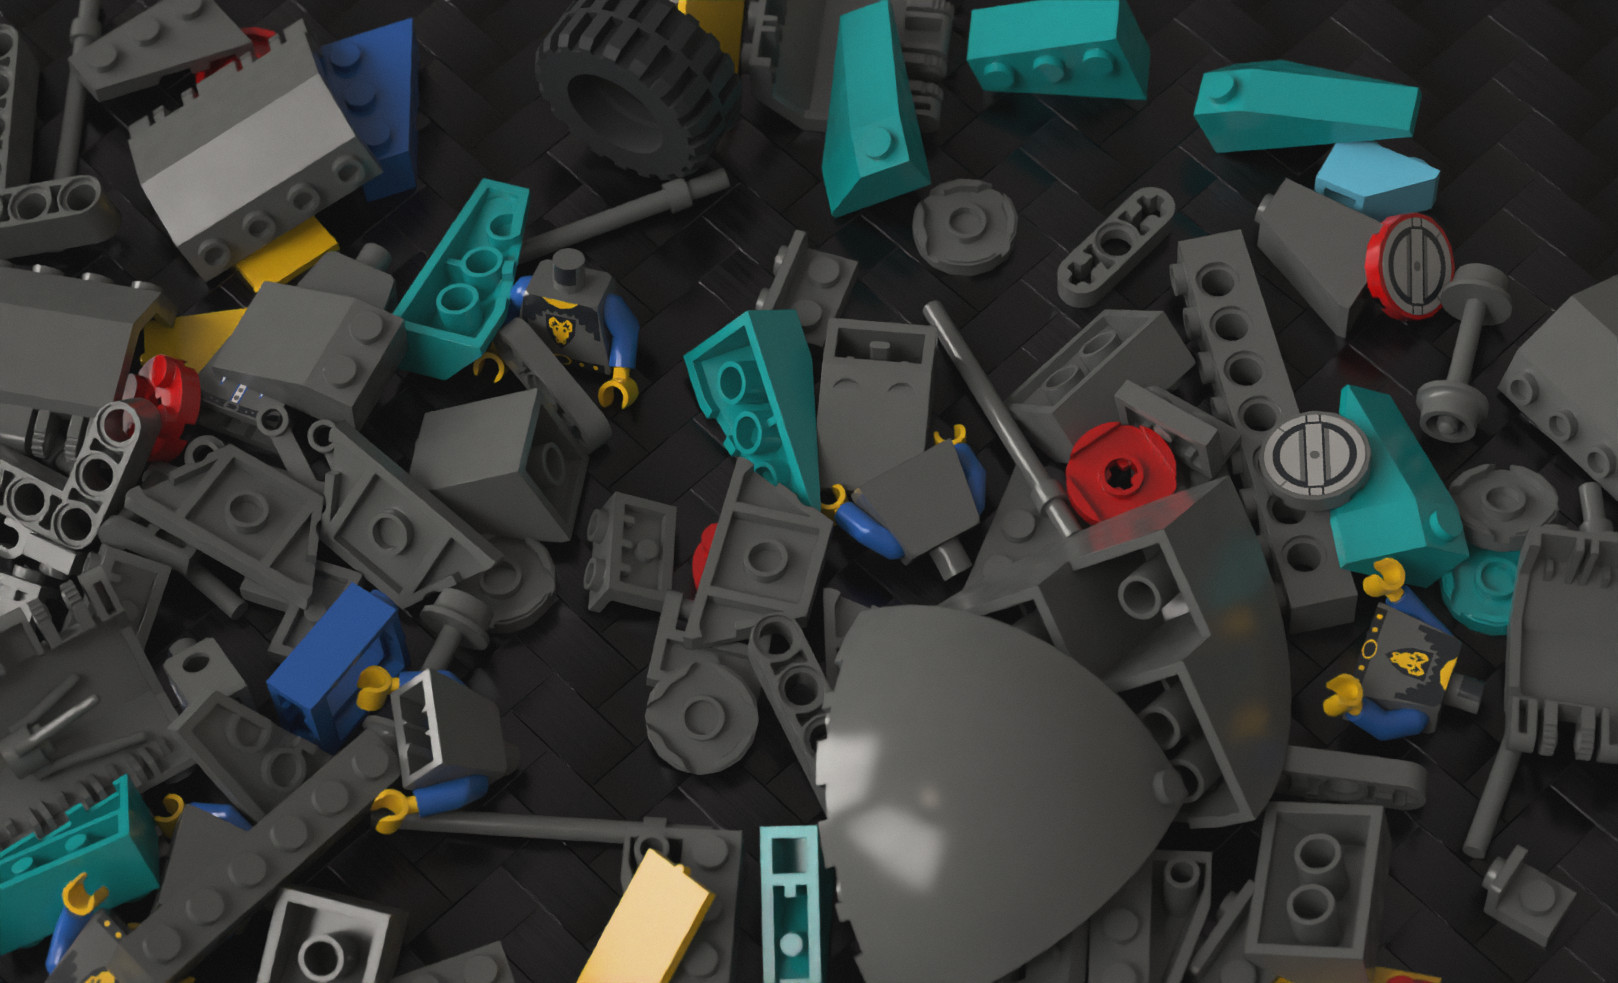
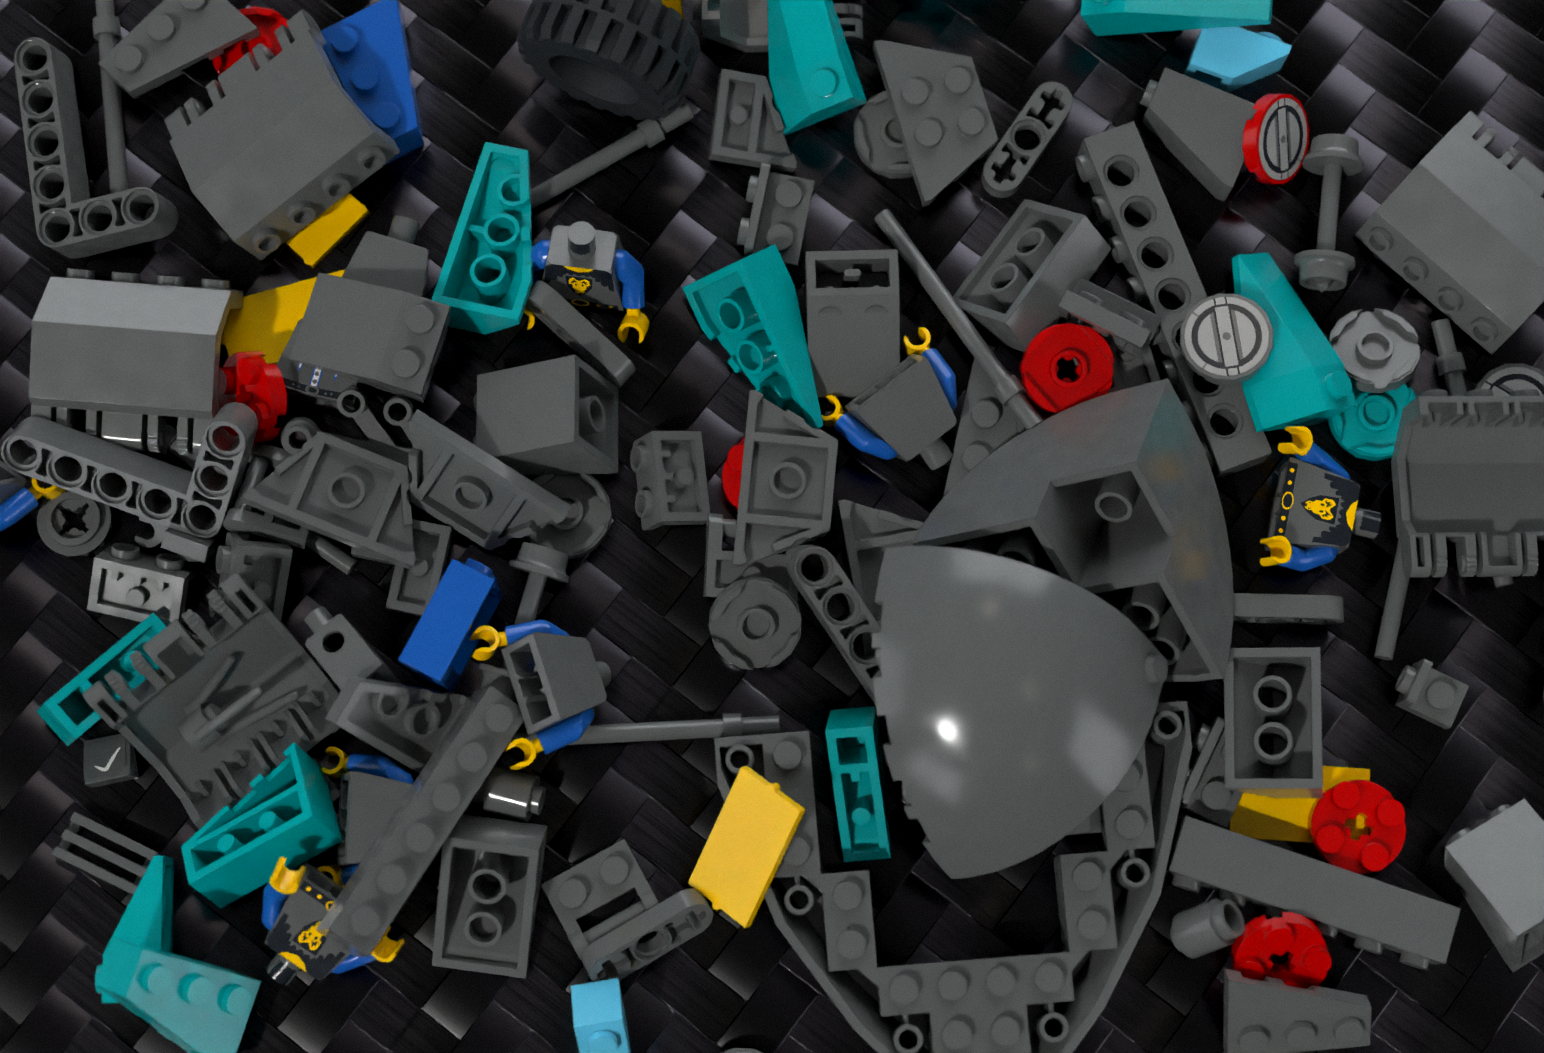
camera: 15 degrees left, 20 degrees up
none -> dark grey brick [473,765,546,822]
none -> dark grey wing [708,69,797,174]
none -> dark grey wing [872,40,998,207]

